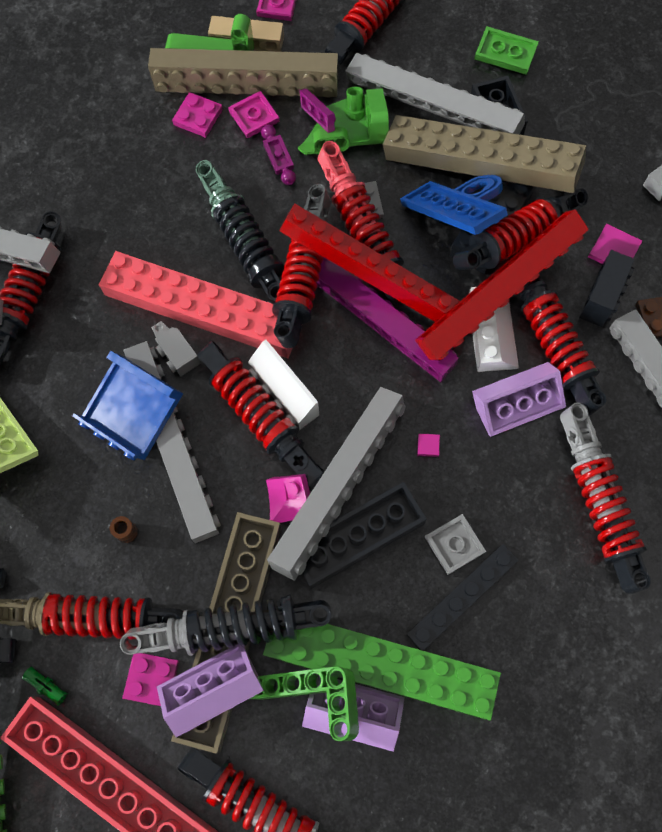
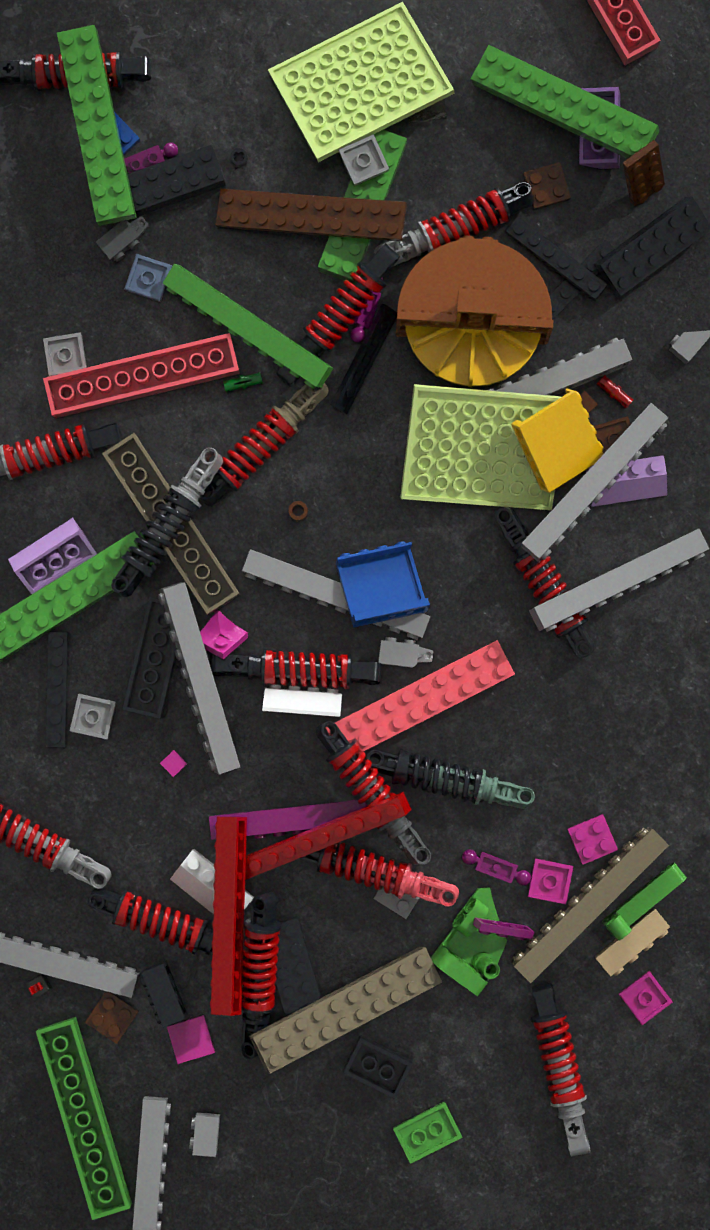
camera: 130 degrees right, 15 degrees up
dark pink plate [122,653,179,706] -> none
lavender slope [157,644,264,737] -> none
bright green beam [249,667,359,741] -> none
light grey brick [346,53,525,134] -> none
blue plate [400,175,508,235] -> none
lavender slope [472,362,566,437] -> none

